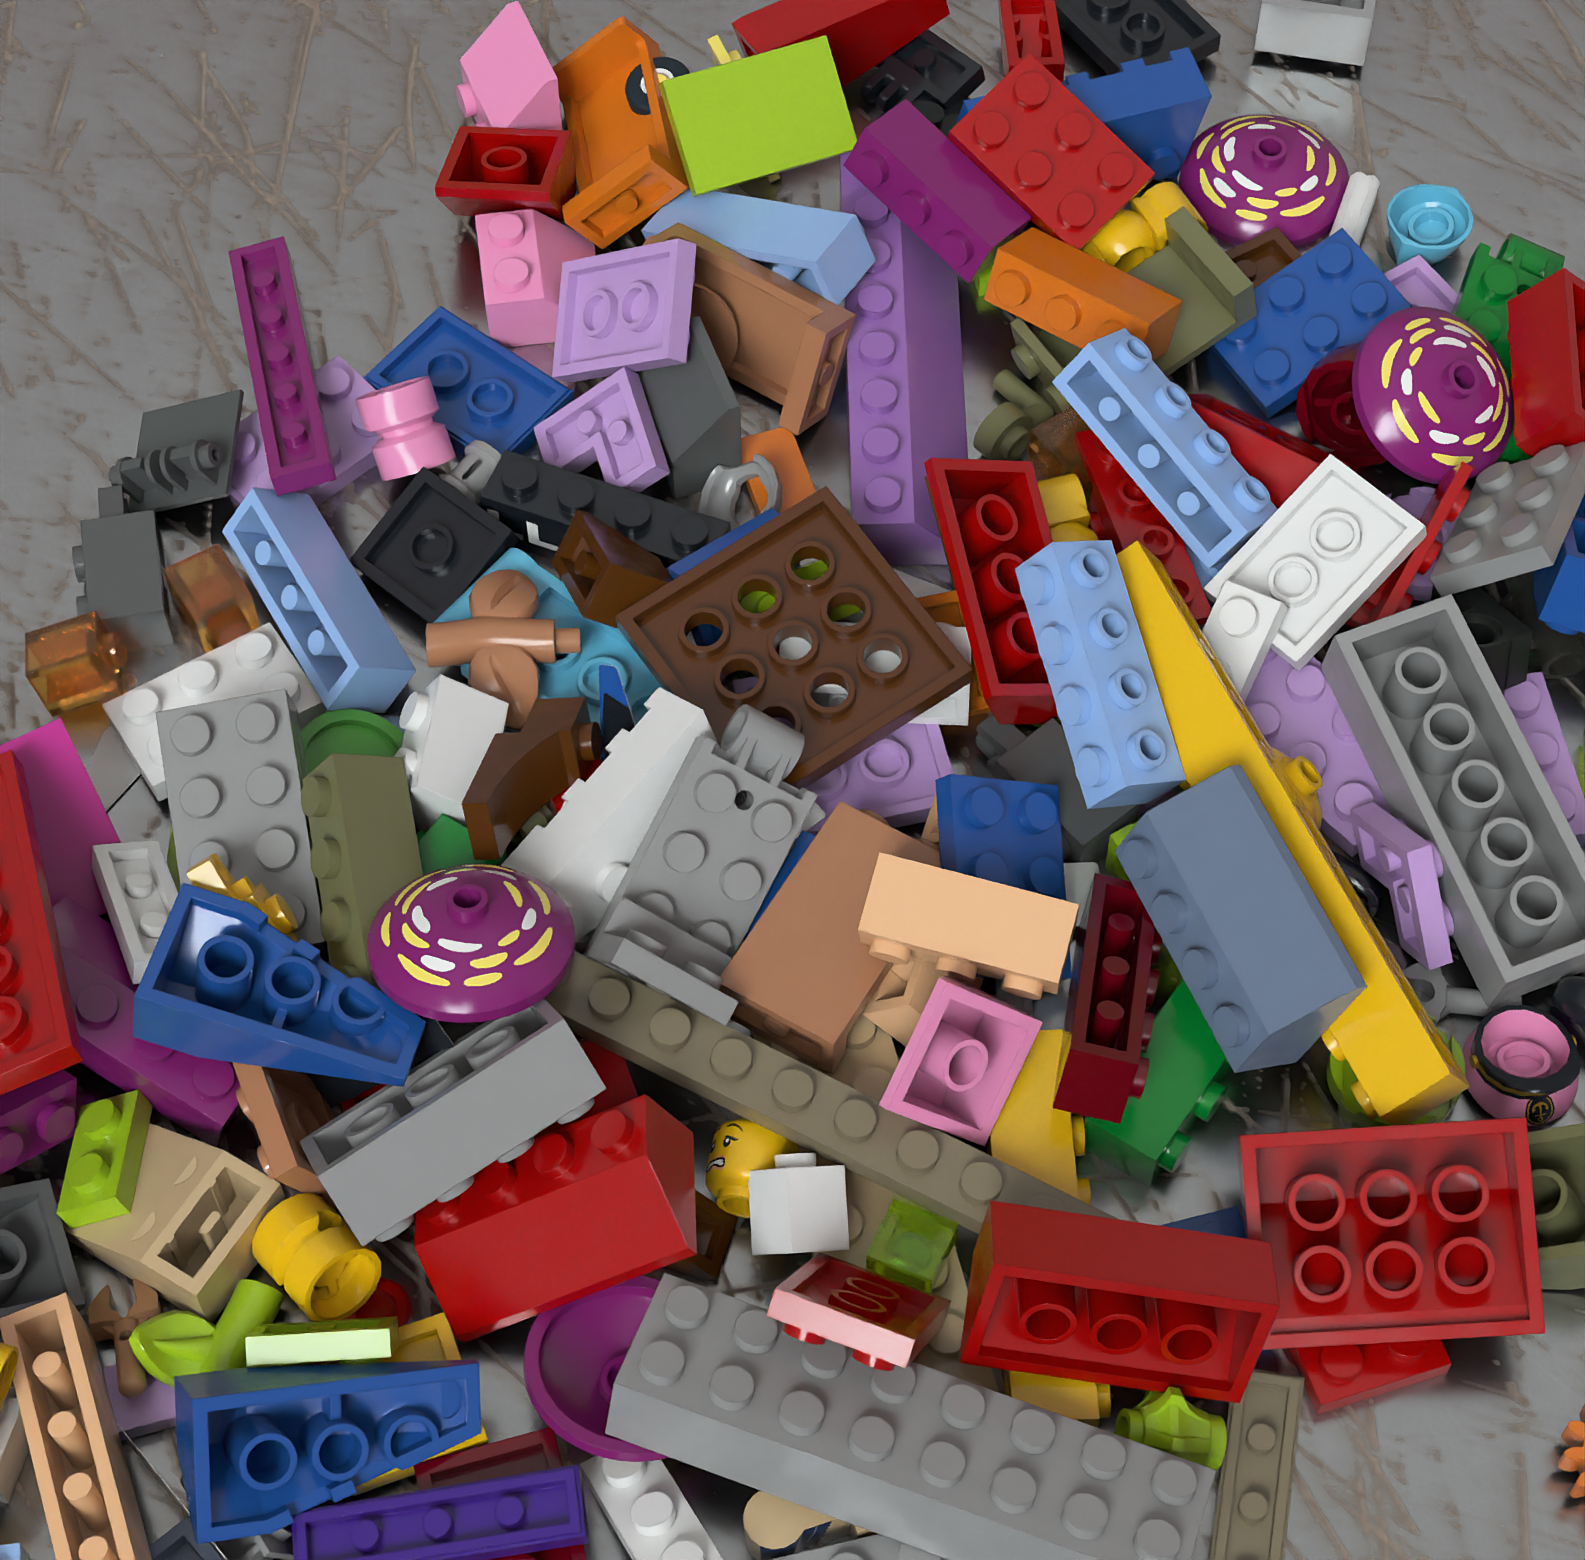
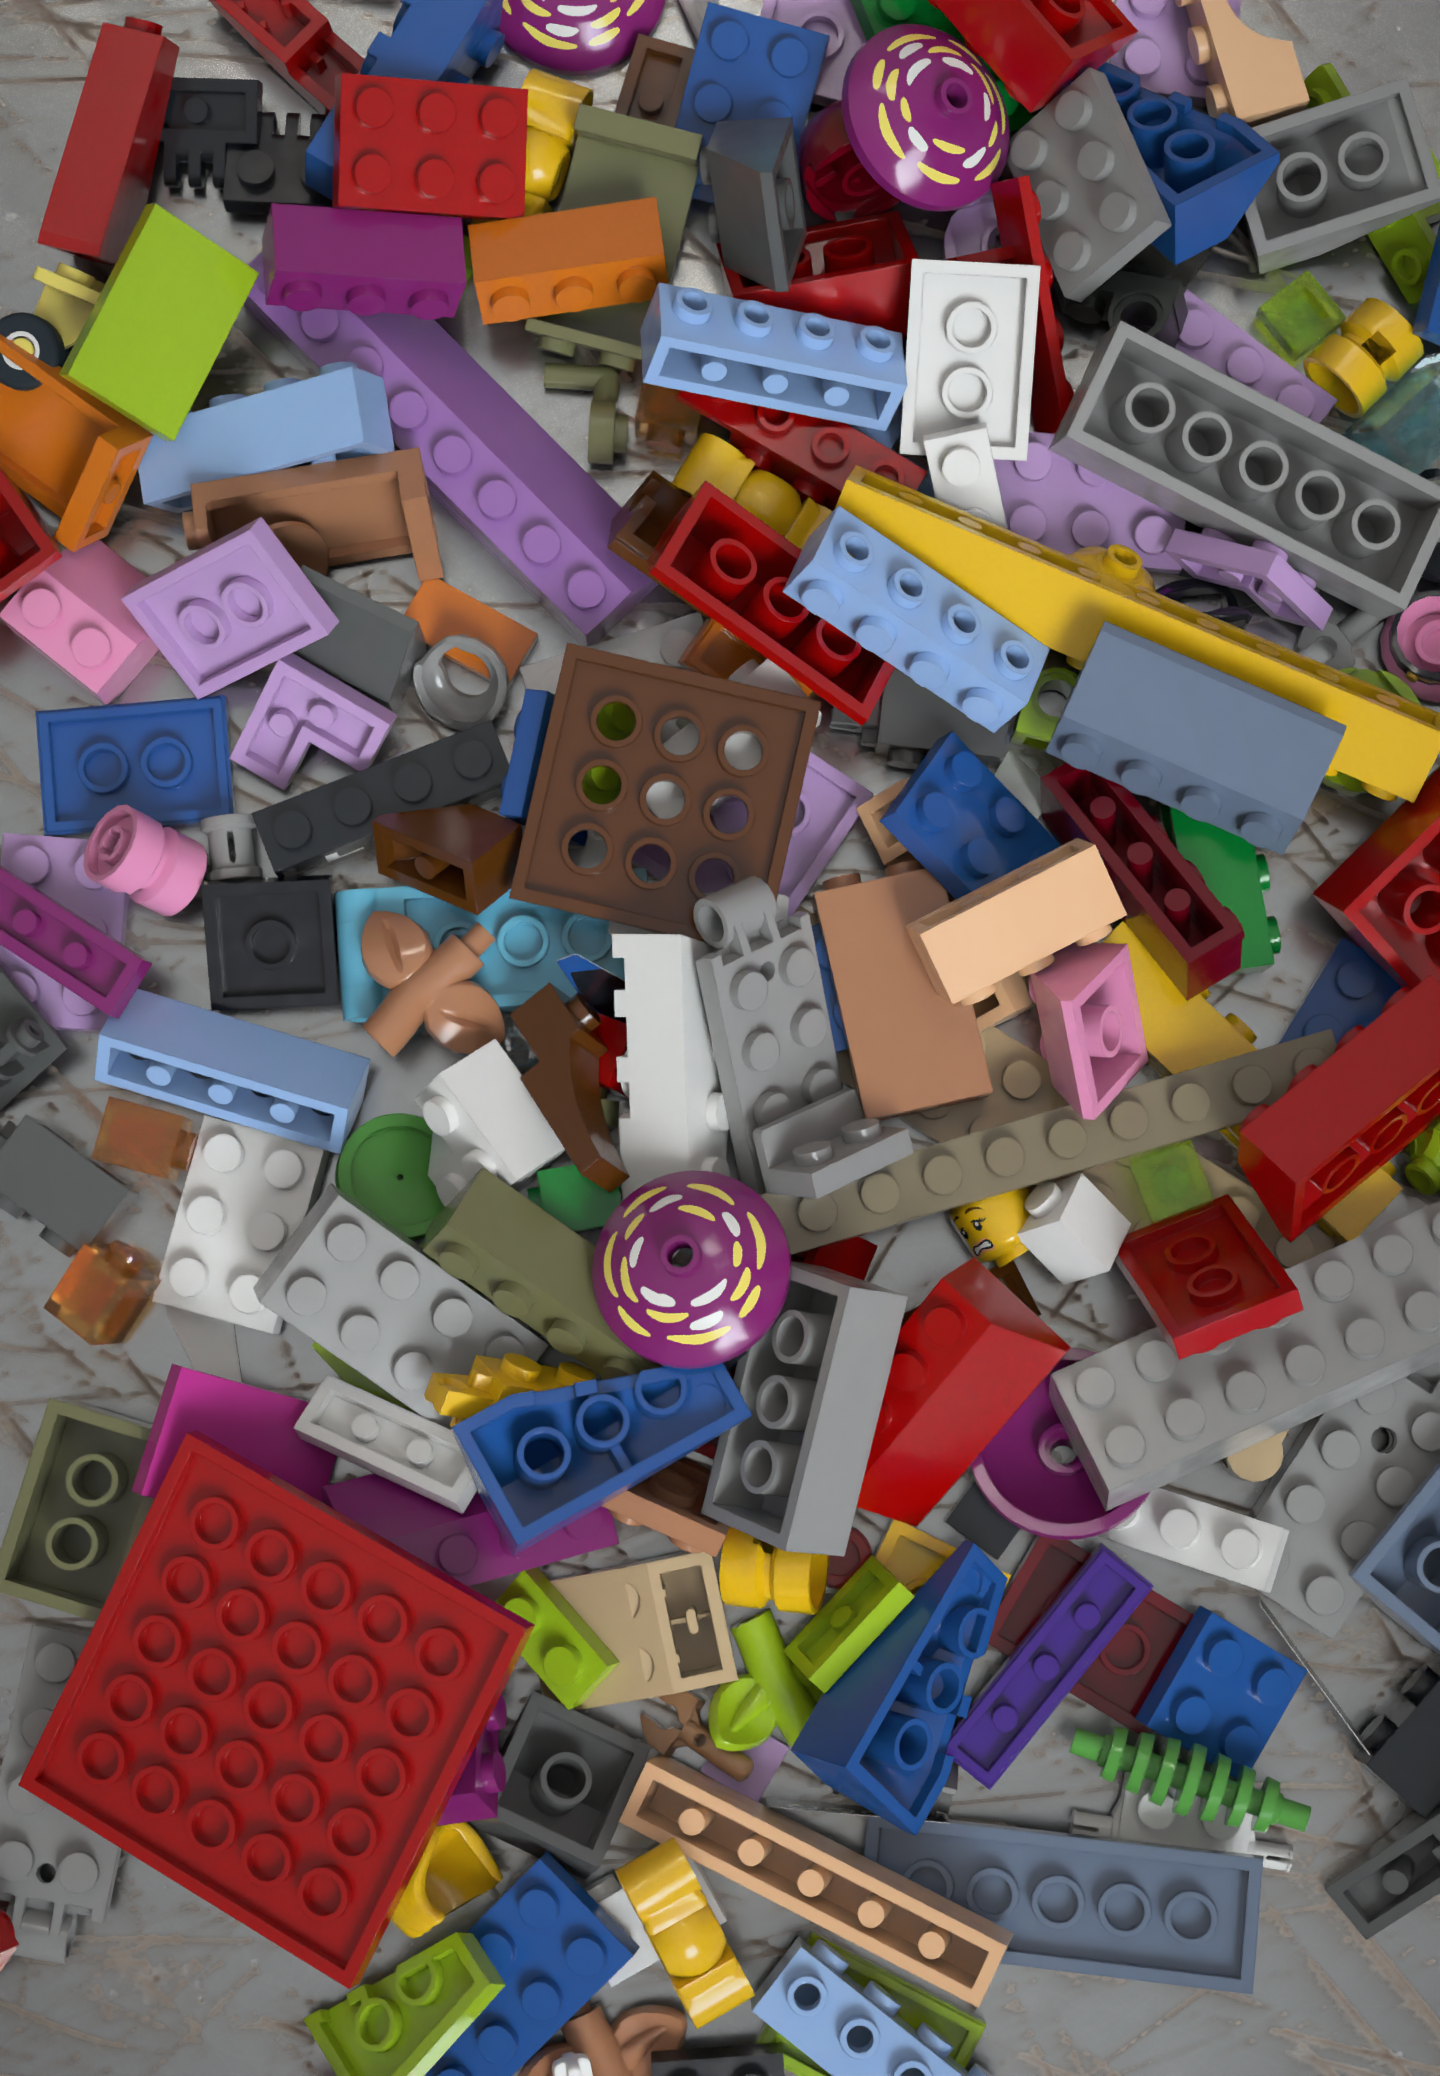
camera: 50 degrees left, 25 degrees up
none -> dark grey slope [700,117,807,292]
none -> black tile [944,1479,1020,1560]

